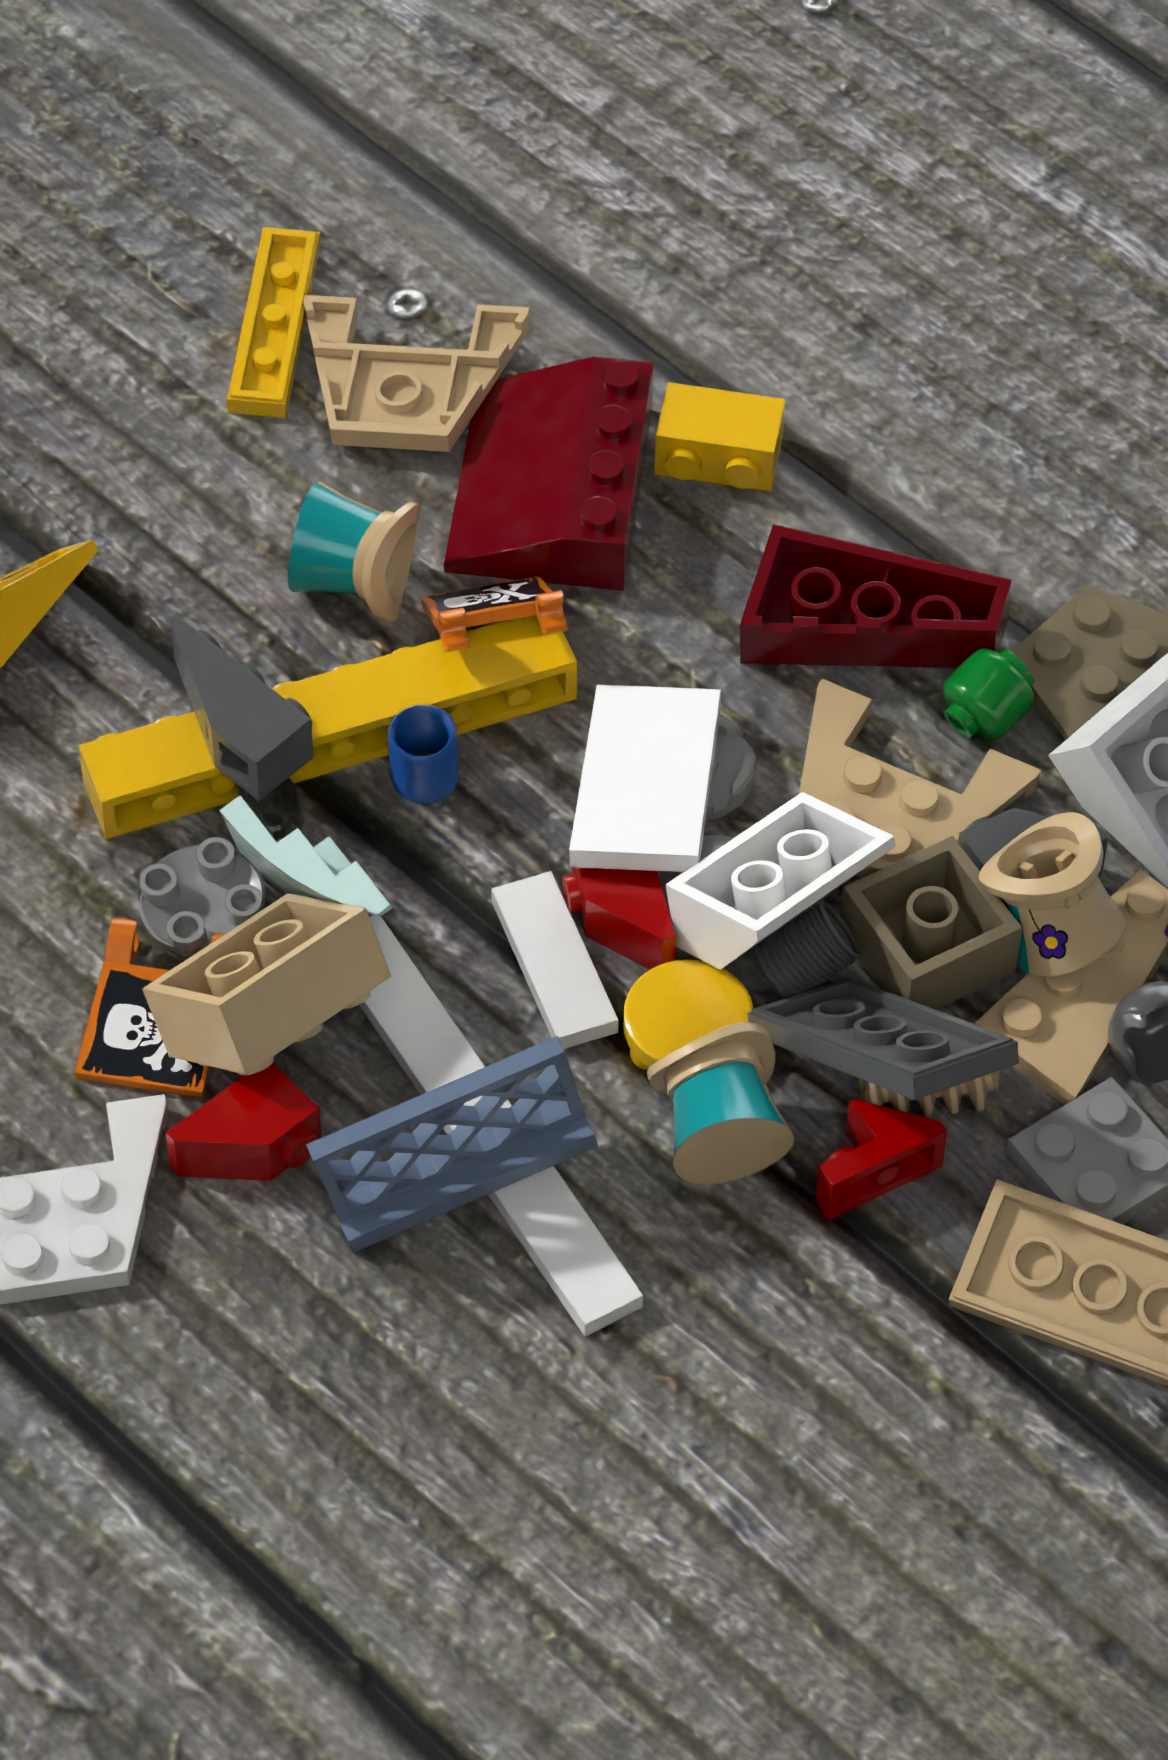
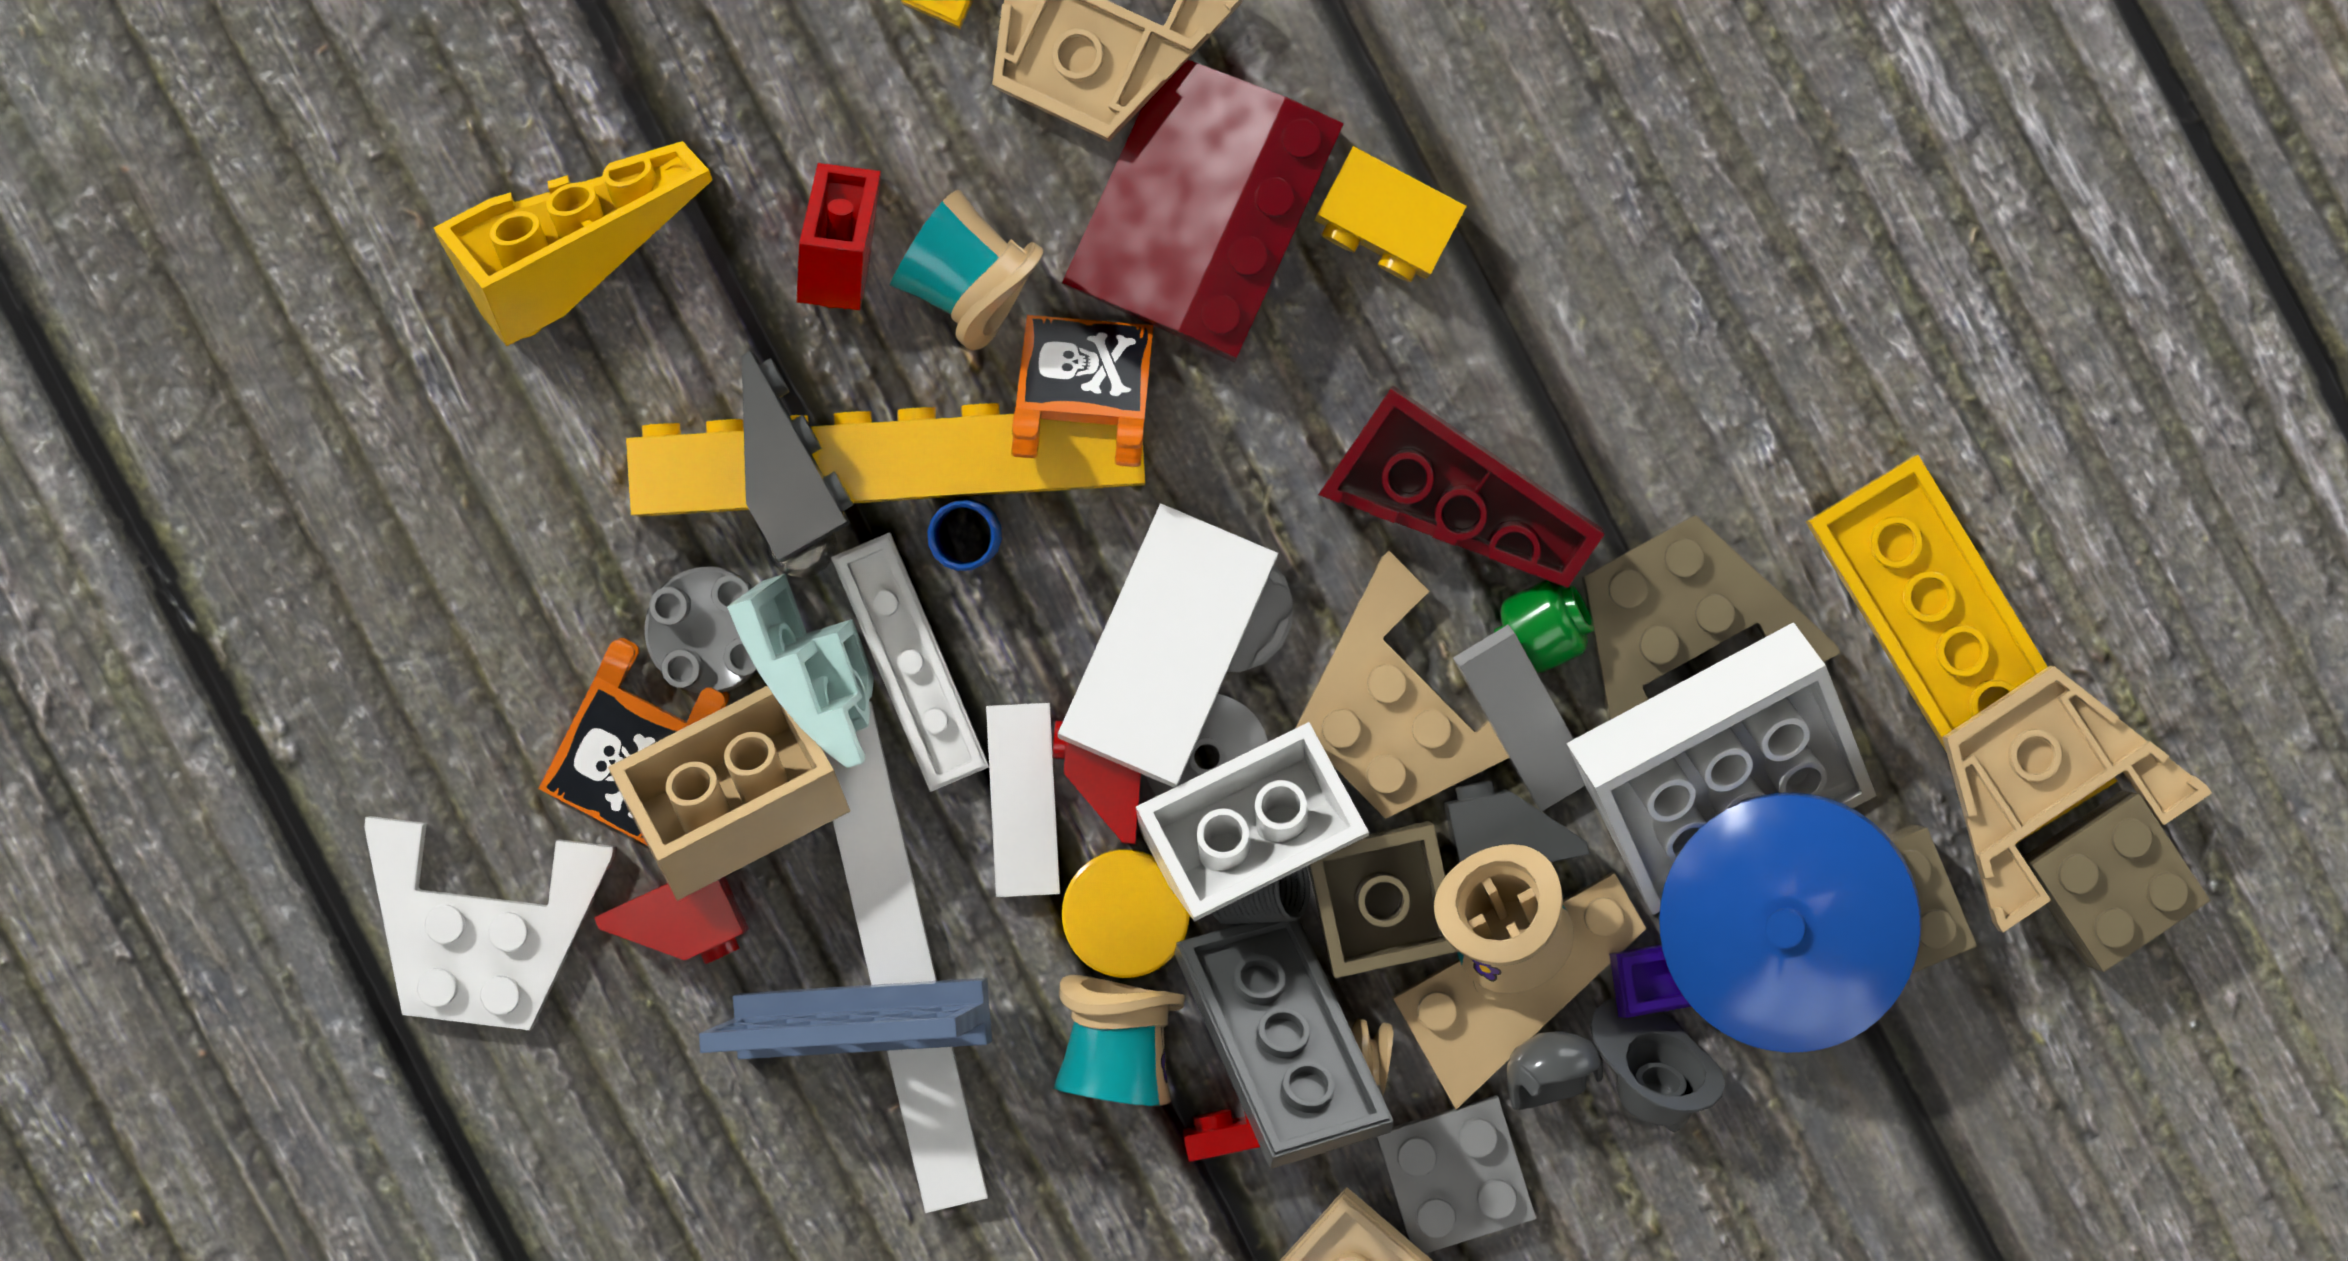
camera: 20 degrees right, 35 degrees up
none -> red slope [796,163,881,311]
none -> white tile [831,532,989,792]
none -> light grey tile [1453,625,1585,812]

